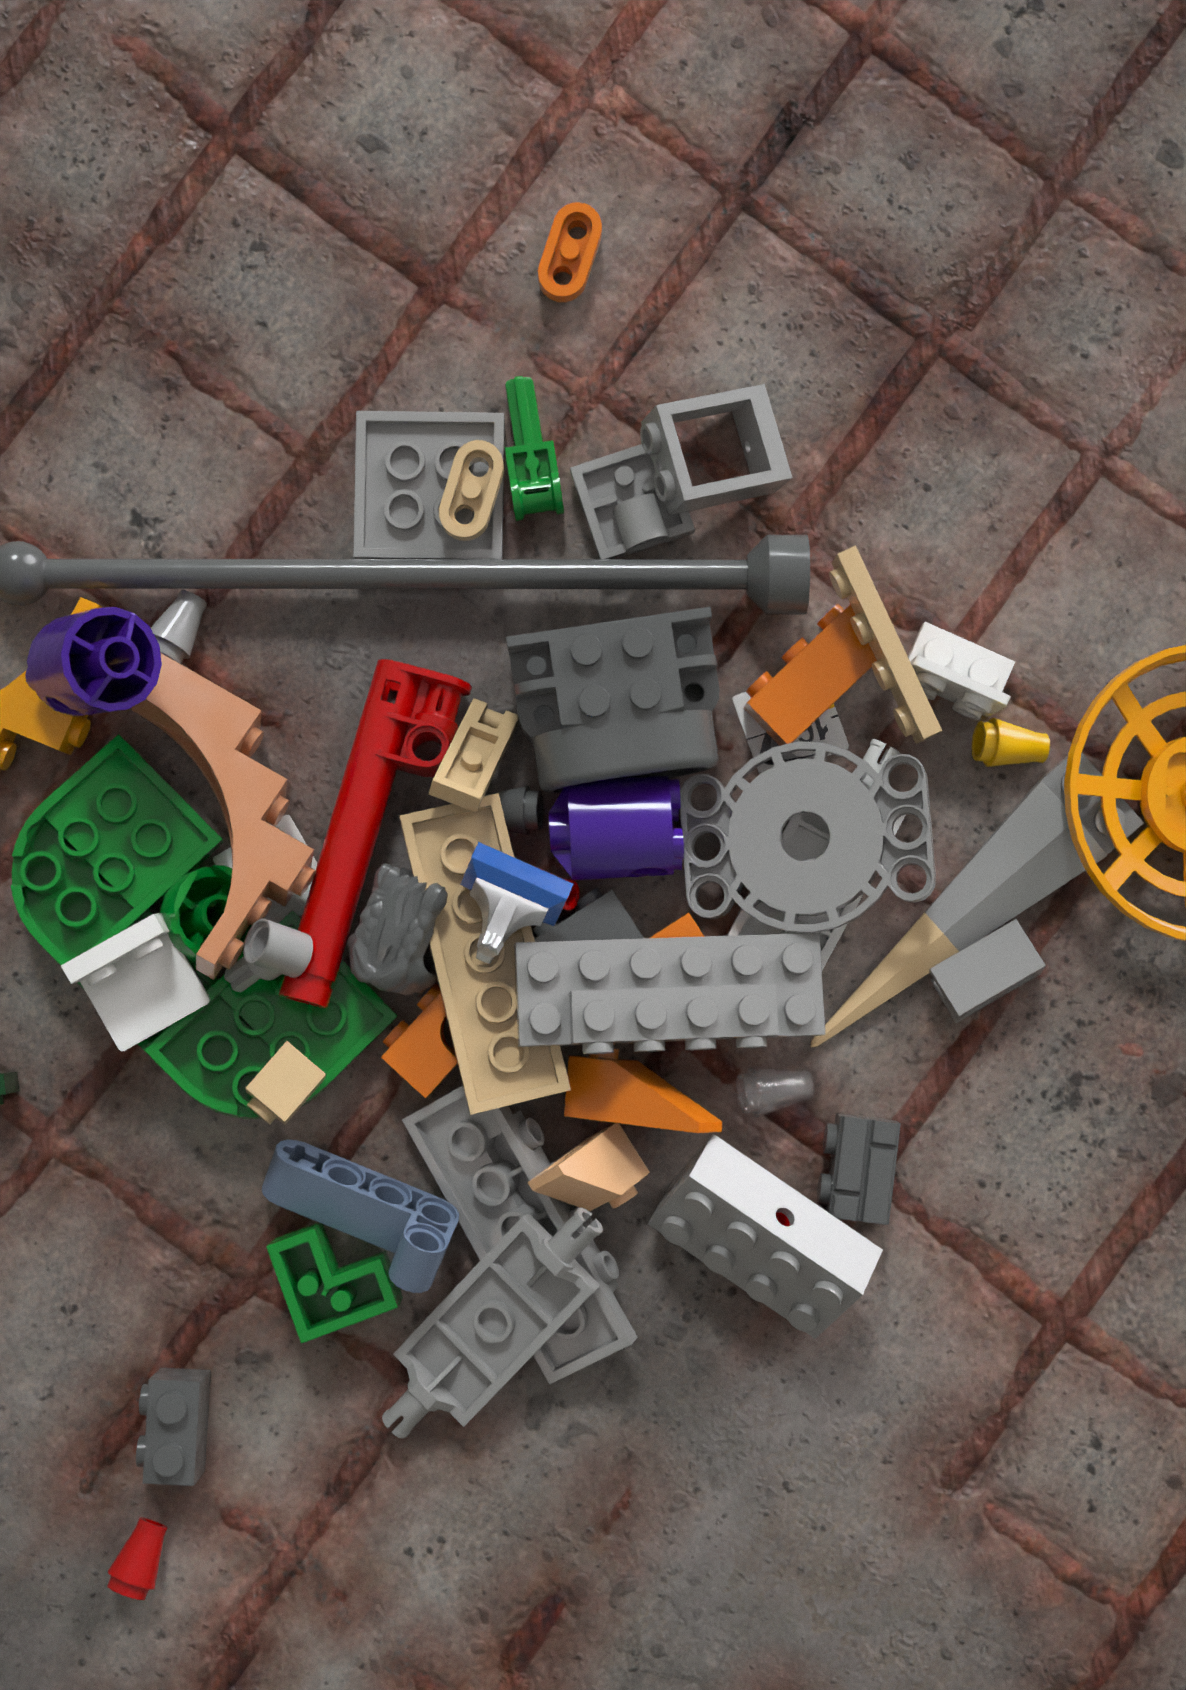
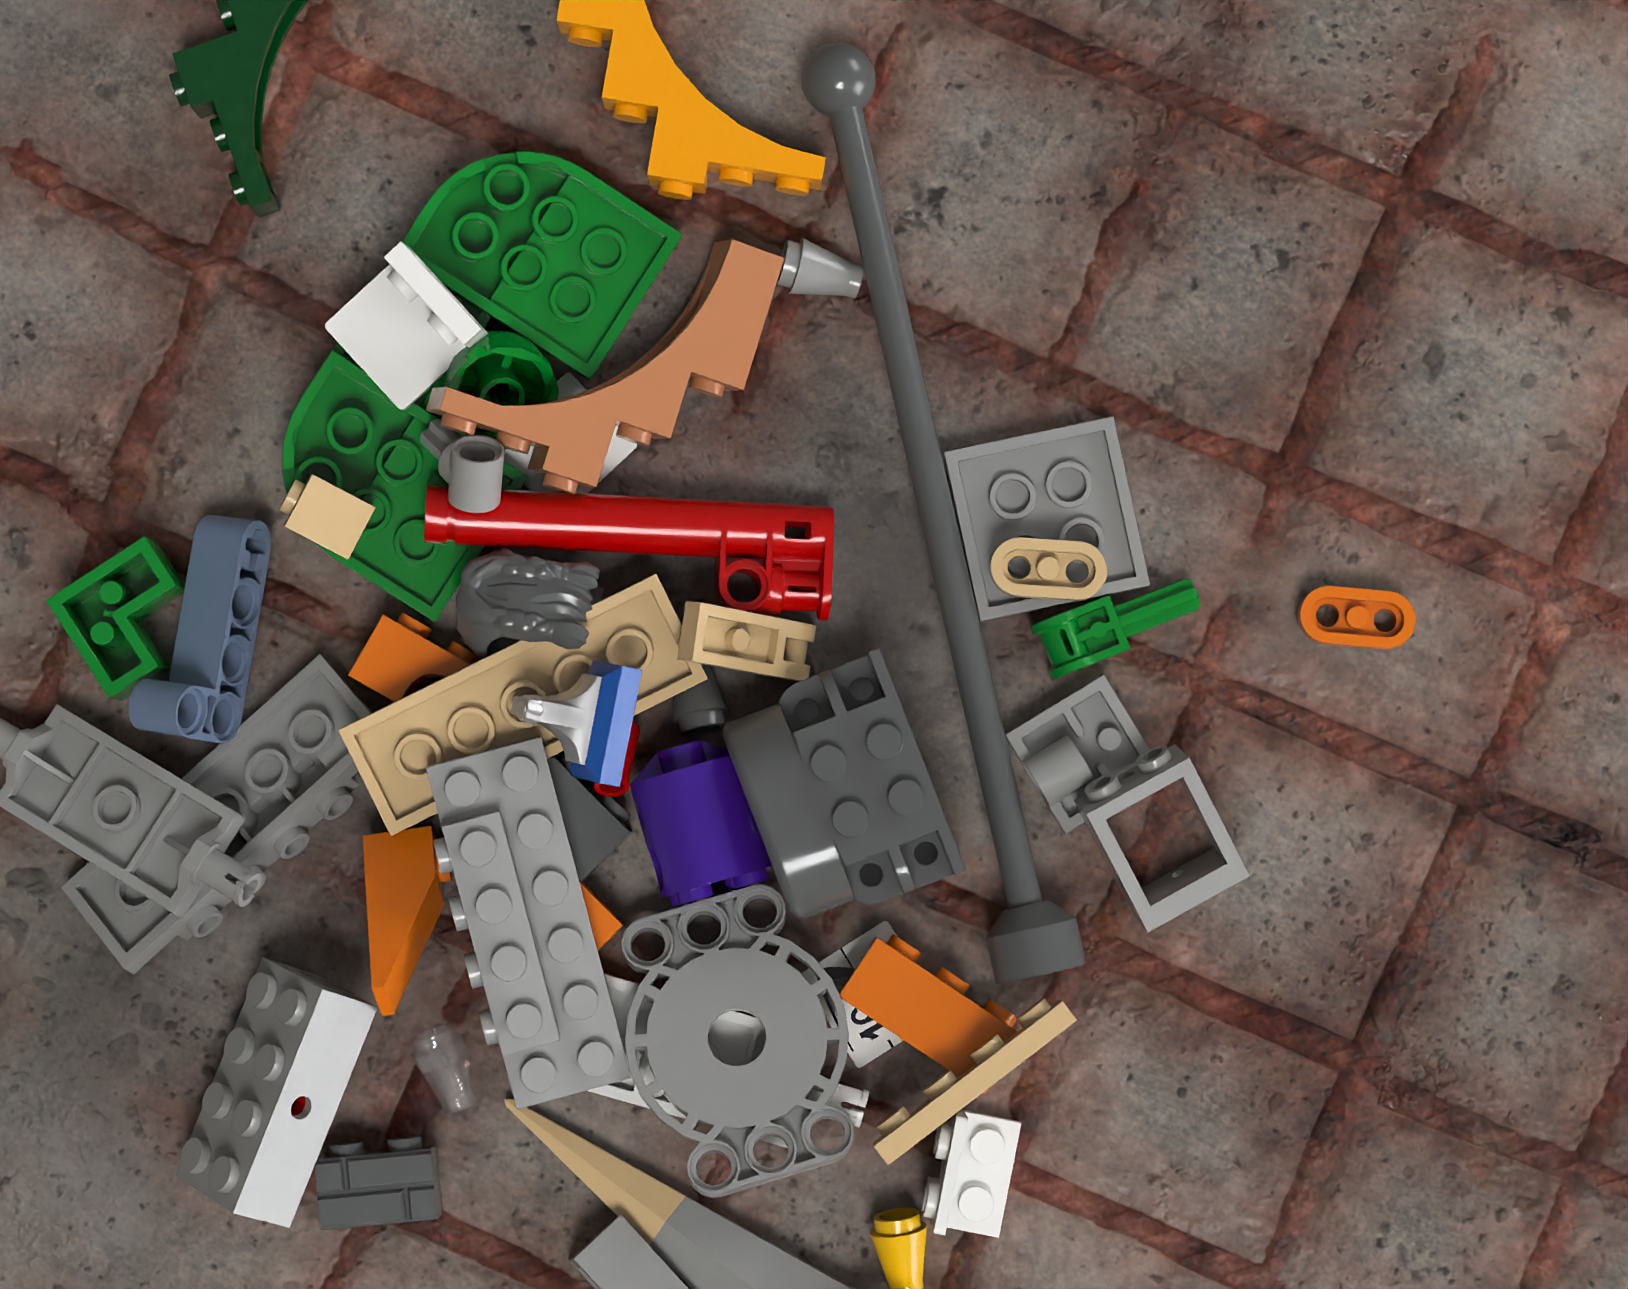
camera: 80 degrees right, 0 degrees up
dark purple cylinder [25,607,162,717] -> none
light nougat slope [527,1123,650,1211] -> none

